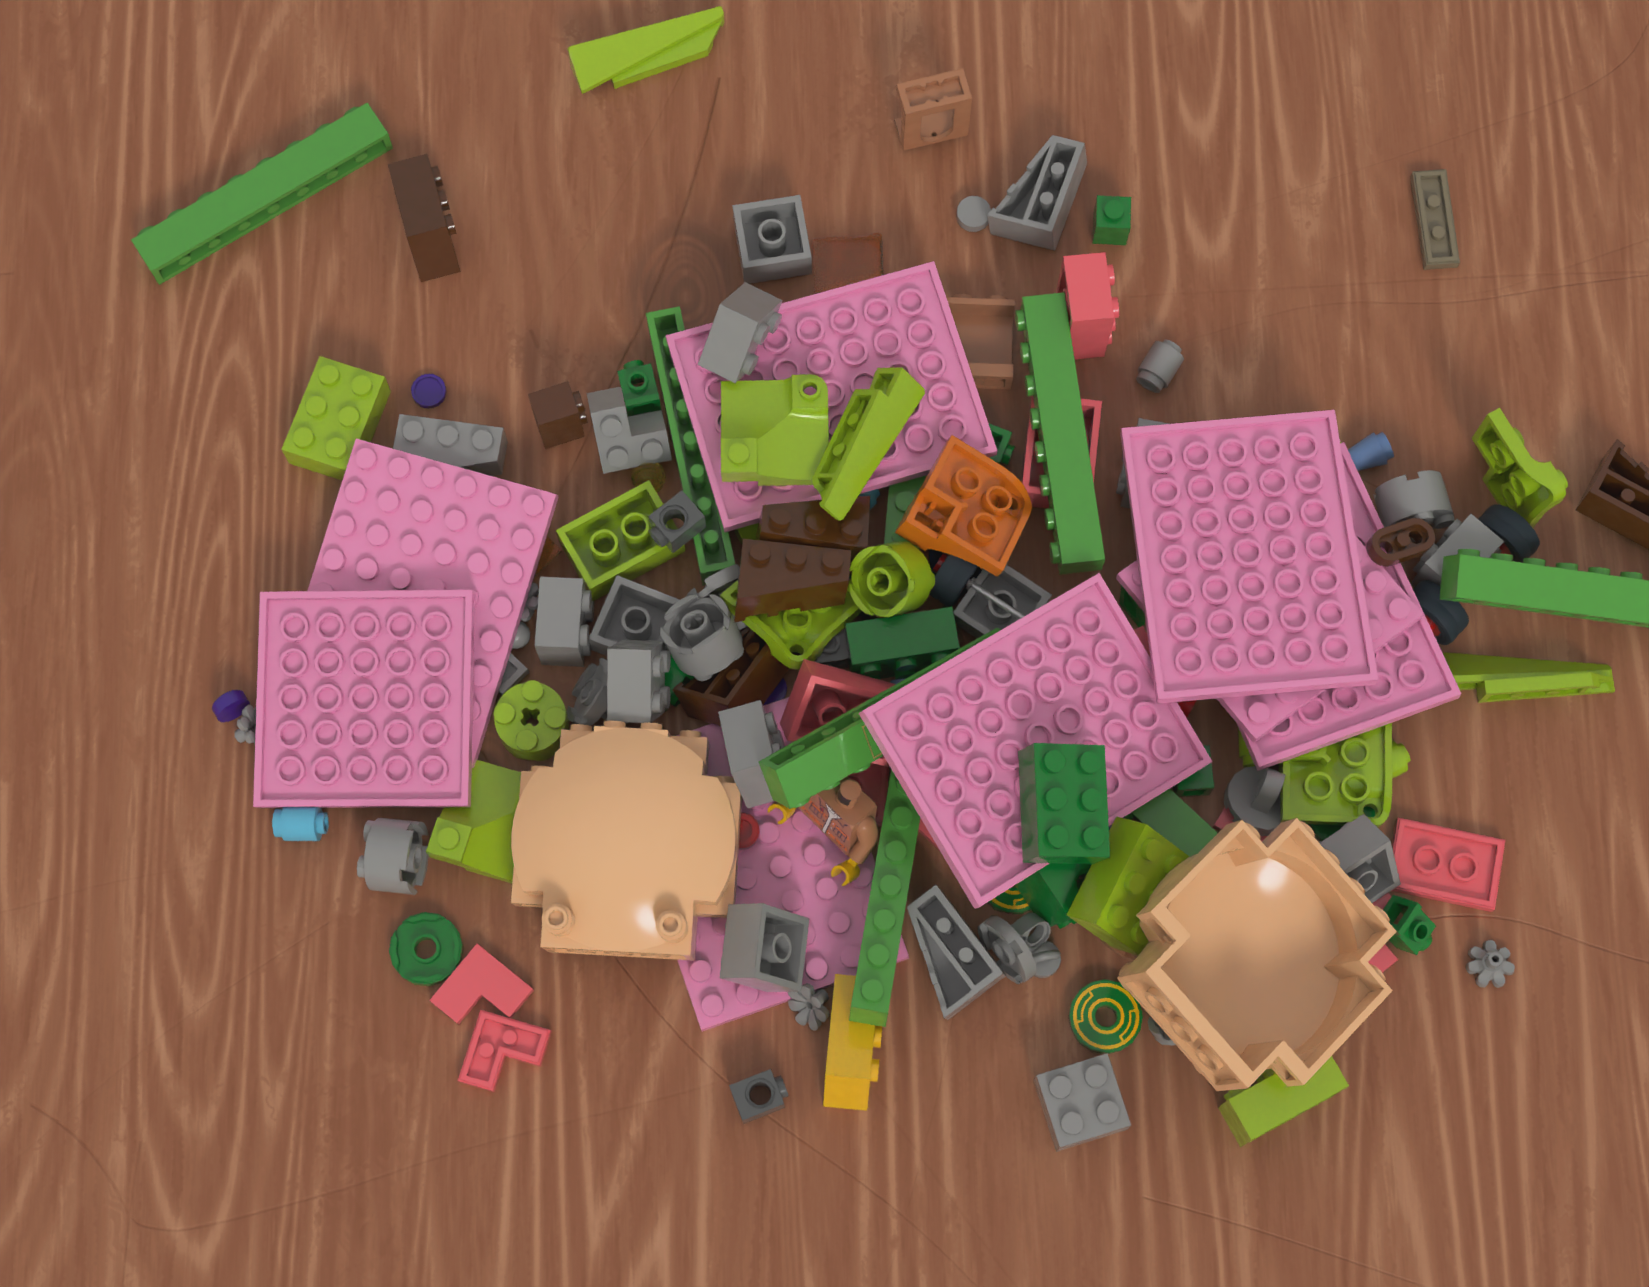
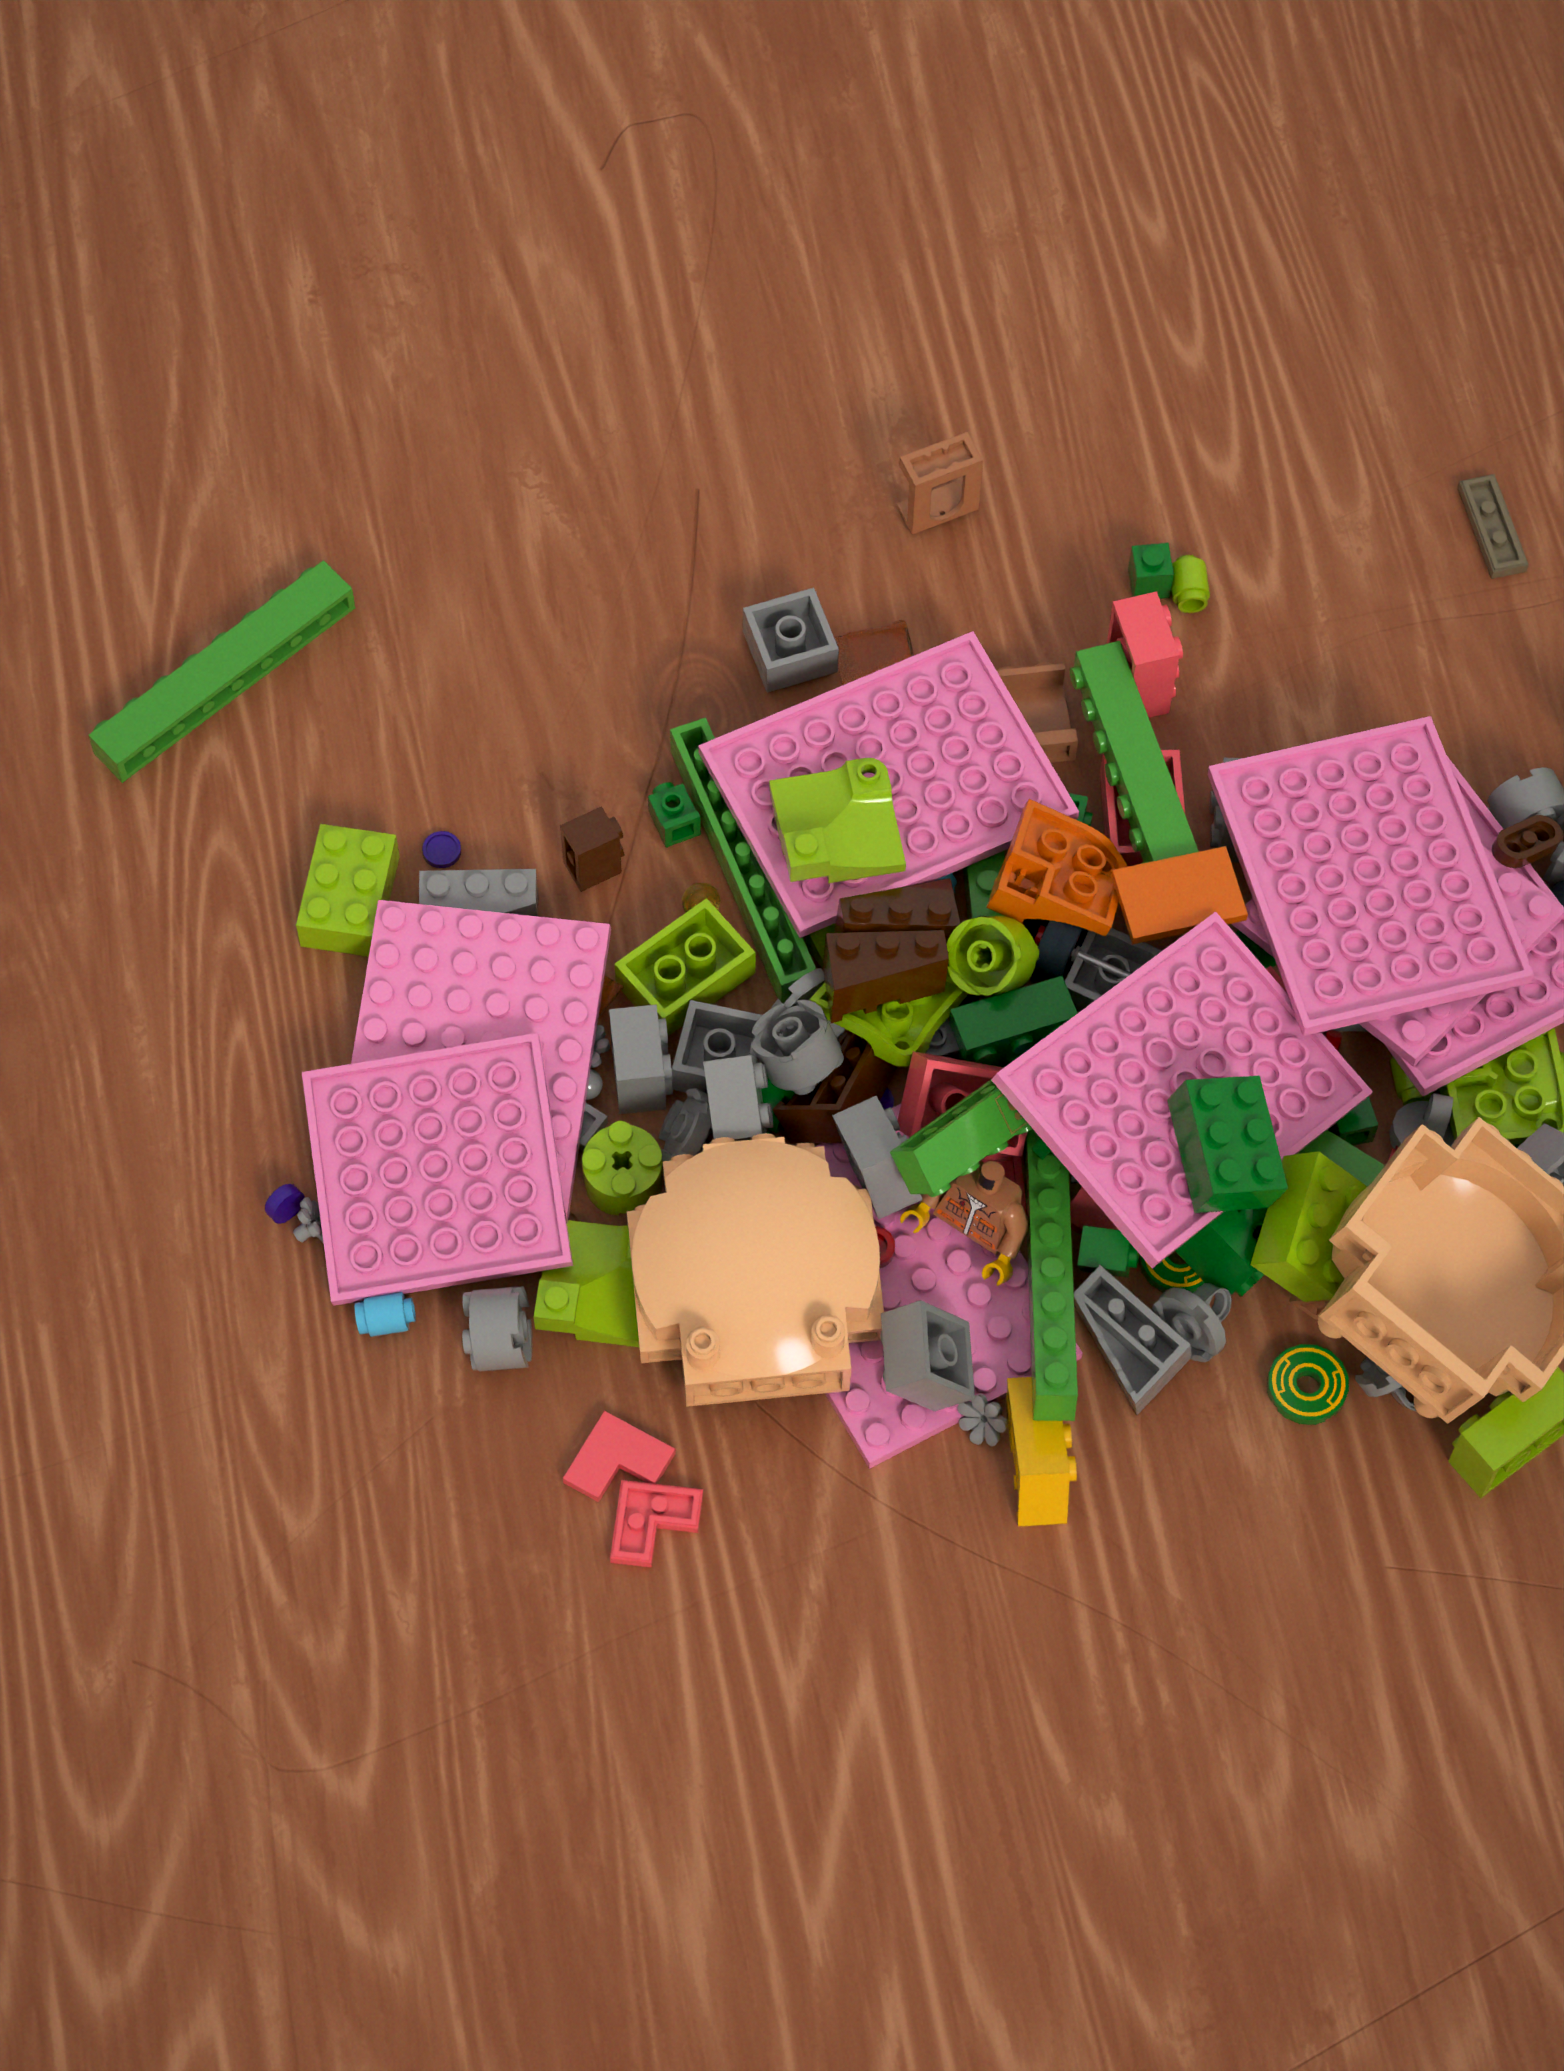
camera: 10 degrees left, 10 degrees down
reddish brown wedge [388,154,461,282] -> none
green tile [389,912,464,986] -> none
lime wedge [568,6,725,94] -> none
light grey brick [587,387,672,474] -> none
dark grey brick [649,490,706,553] -> none
light grey brick [698,282,783,383] -> none
dark grey brick [729,1069,789,1124] -> none
lime wedge [812,367,925,520] -> none
light grey tile [956,196,991,232] -> none
light grey wedge [987,135,1087,251] -> none
light grey tile [1032,941,1061,978] -> none
light grey brick [1033,1053,1131,1152] -> none
light grey brick [1136,339,1184,393] -> none
medium blue cone [1348,432,1394,471] -> none
none -> green brick [1077,1225,1139,1278]
none -> orange tile [1111,846,1248,945]
none -> lime brick [1172,555,1210,613]

